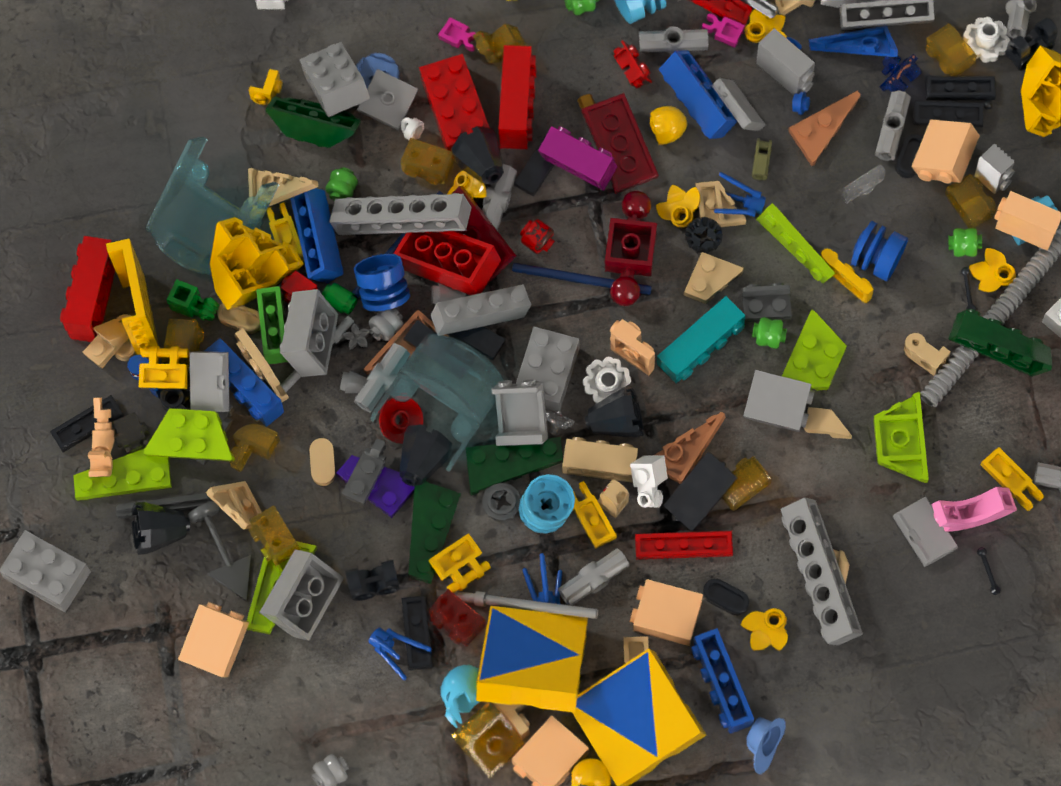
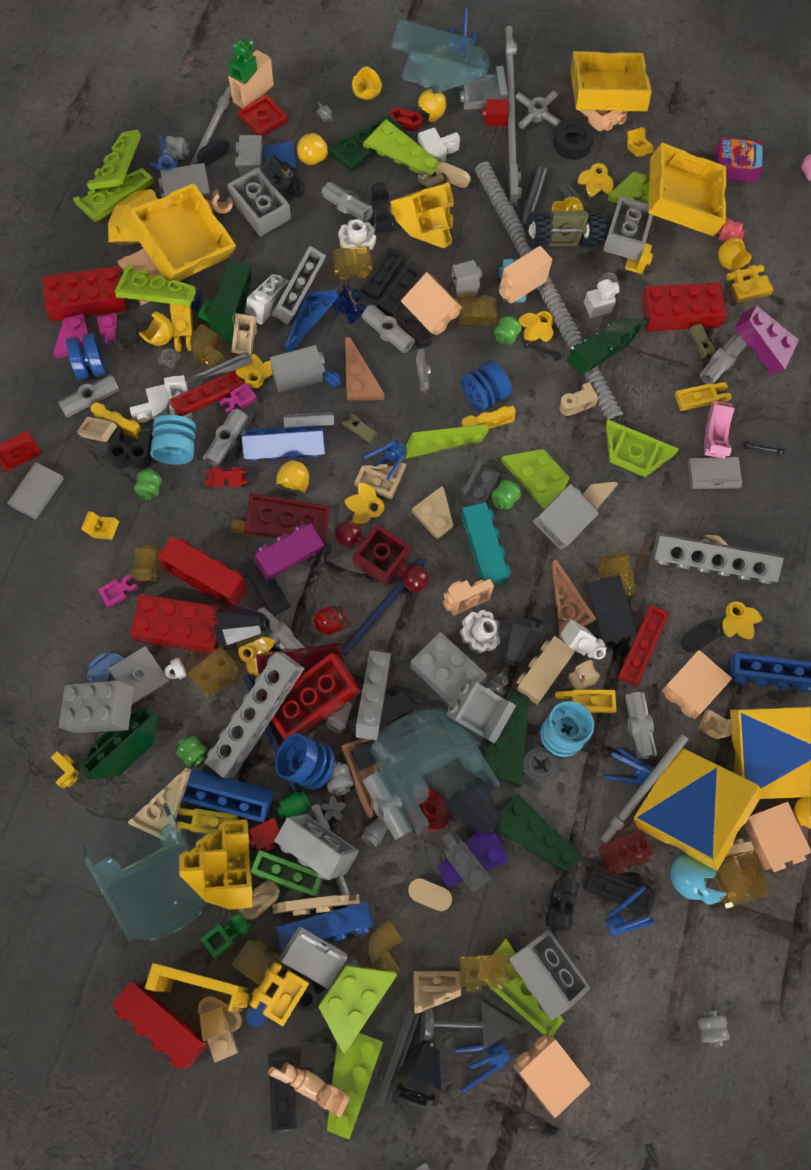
camera: 70 degrees left, 0 degrees up
yellow plate [429,533,491,594] -> none
black gear [685,217,723,254] -> none
none -> blue plant [455,1042,510,1092]

